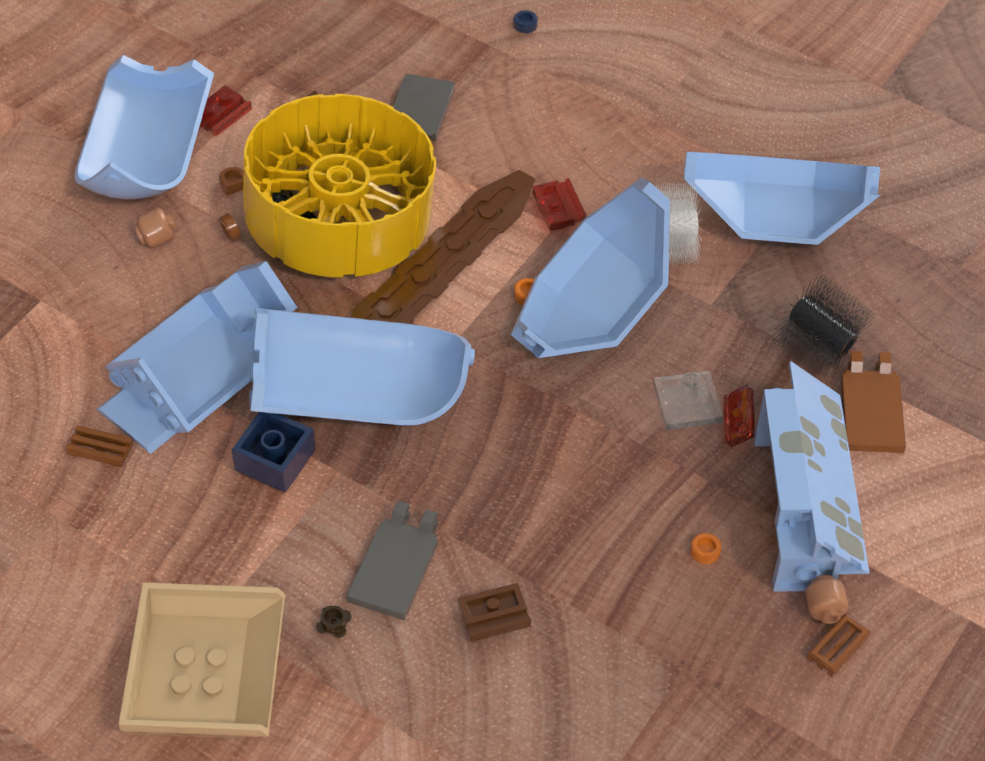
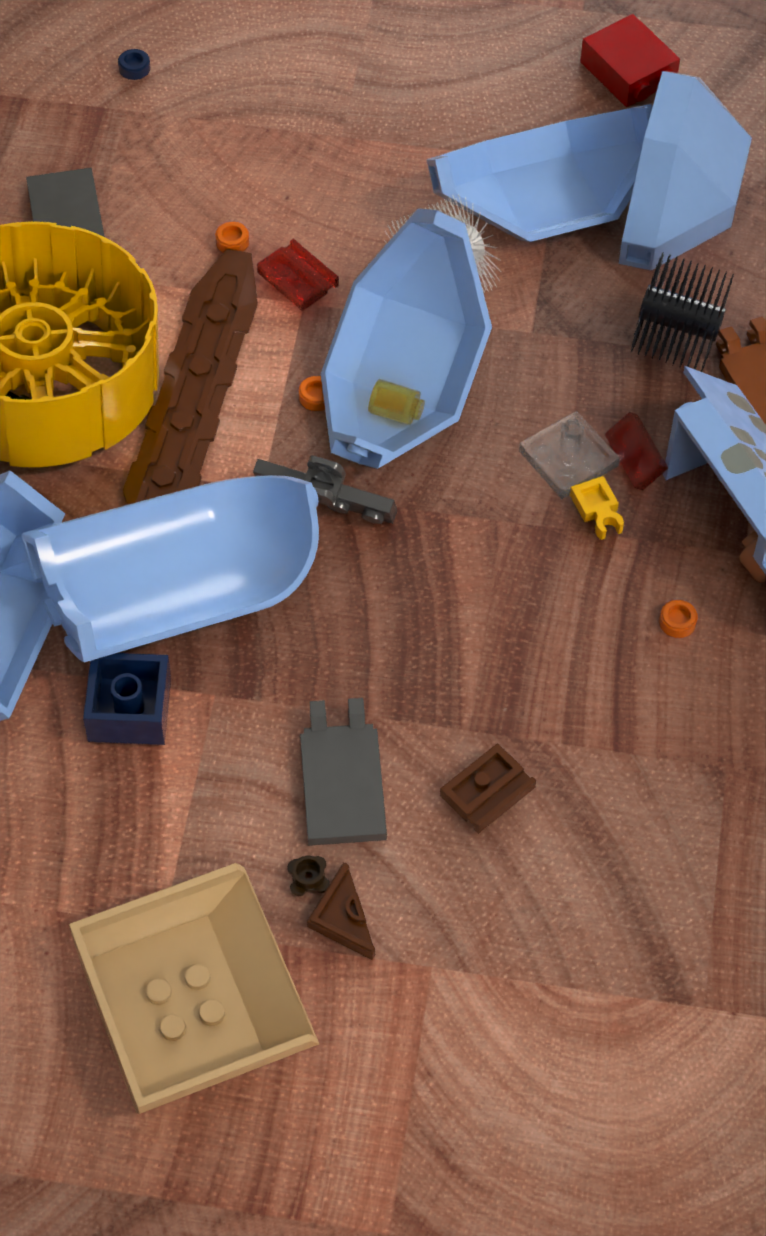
camera: 25 degrees left, 5 degrees up
none -> orange tile [215,222,249,253]
none -> dark grey plate [253,455,398,524]
none -> reddish brown tile [307,862,375,960]
none -> clear yellow brick [368,379,425,425]
none -> yellow plate [570,476,624,540]
none -> red brick [580,14,680,108]
none -> light blue panel [619,71,752,270]

